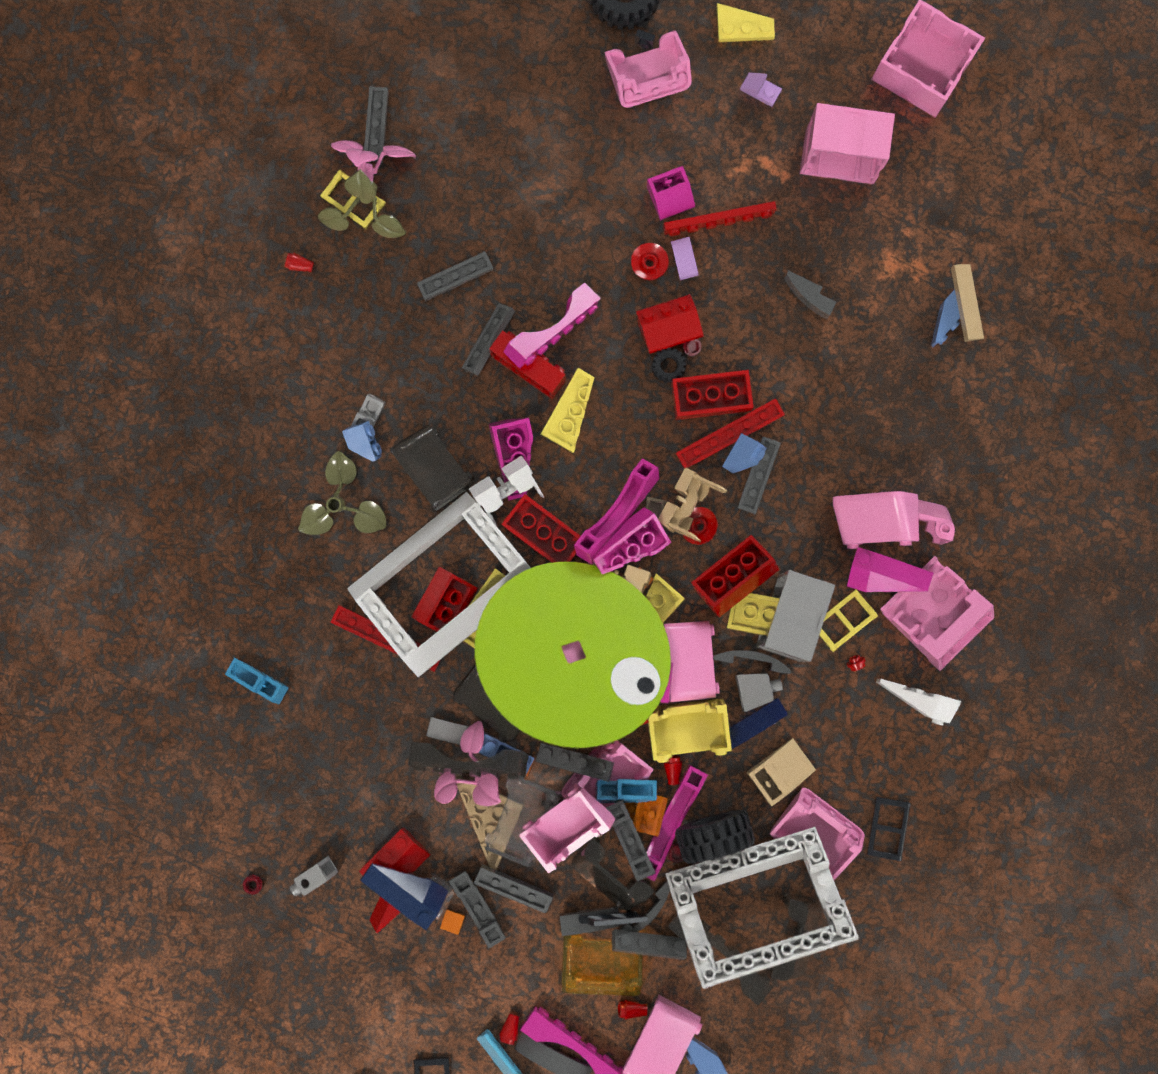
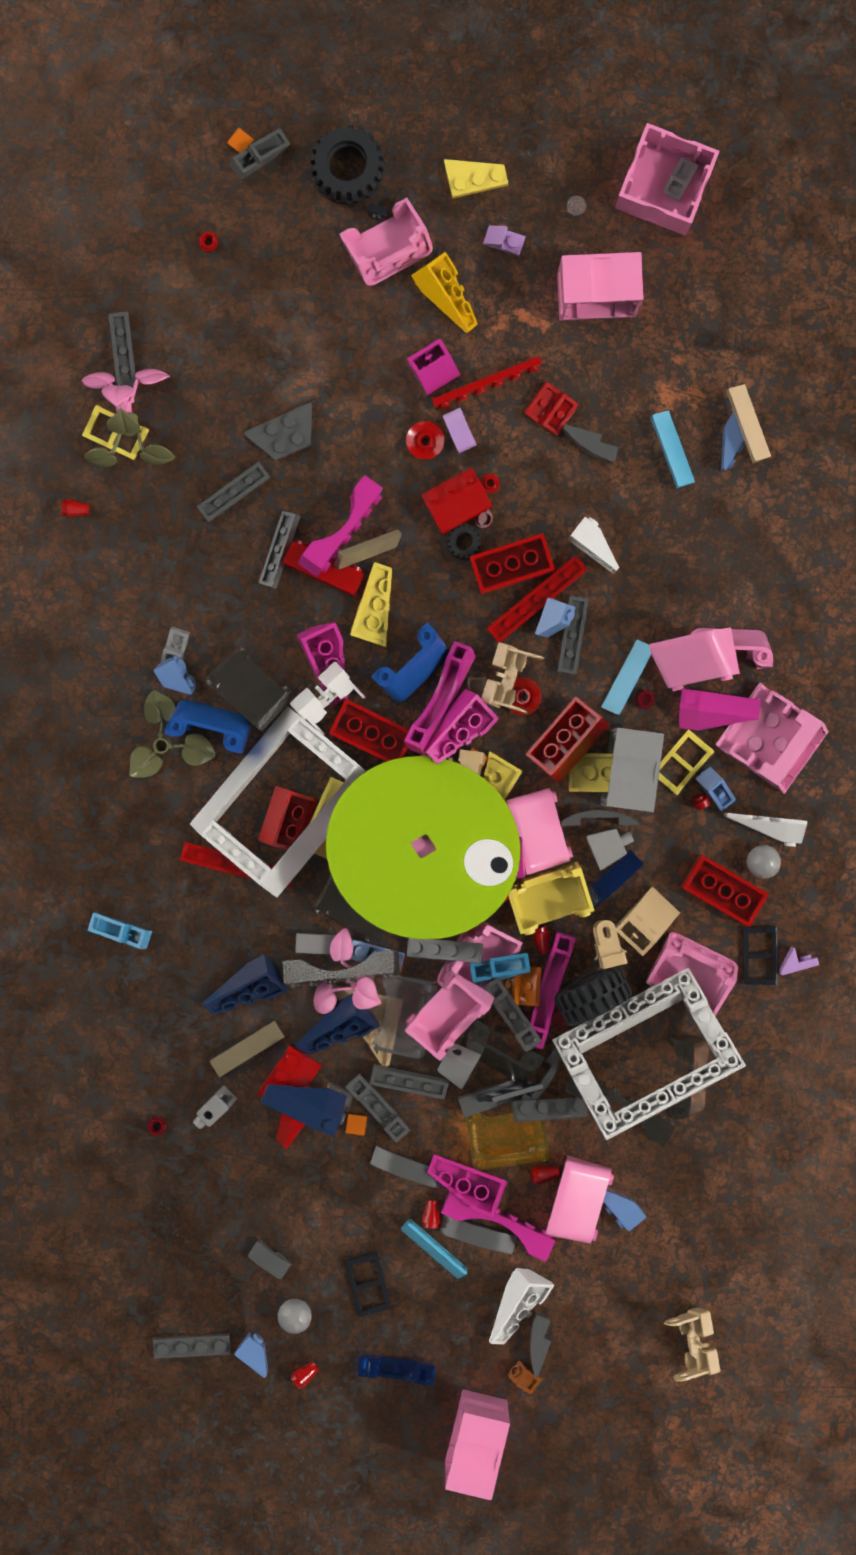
camera: 15 degrees left, 5 degrees up
none -> blue windscreen [164,700,251,754]
none -> red plate [199,232,218,252]
none -> dark blue wedge [202,955,288,1015]
none -> dark tan tile [210,1020,285,1077]
none -> dark grey wing [244,402,312,461]
none -> dark grey slope [248,1240,292,1279]
none -> dark blue wedge [296,994,380,1055]
none -> dark tan tile [334,530,402,570]
none -> dark grey slope [370,1145,443,1189]
none -> blue windscreen [371,623,449,702]
none -> yellow wedge [411,252,478,333]
none -> dark pink wedge [427,1155,507,1218]
none -> light grey torso [432,1043,481,1089]
none -> red plate [481,474,500,493]
none -> red slope [524,382,579,436]
none -> clear plate [567,196,586,216]
none -> white slope [568,517,619,575]
none -> tan piece [593,920,627,969]
none -> medium azure slope [601,640,651,716]
none -> dark red plate [635,690,655,709]
none -> medium azure slope [650,410,695,489]
none -> light grey slope [662,157,698,201]
none -> red brick [681,854,769,927]
none -> medium blue slope [696,767,736,812]
none -> light grey piece [746,845,781,879]
none -> lavender slope [778,947,819,975]

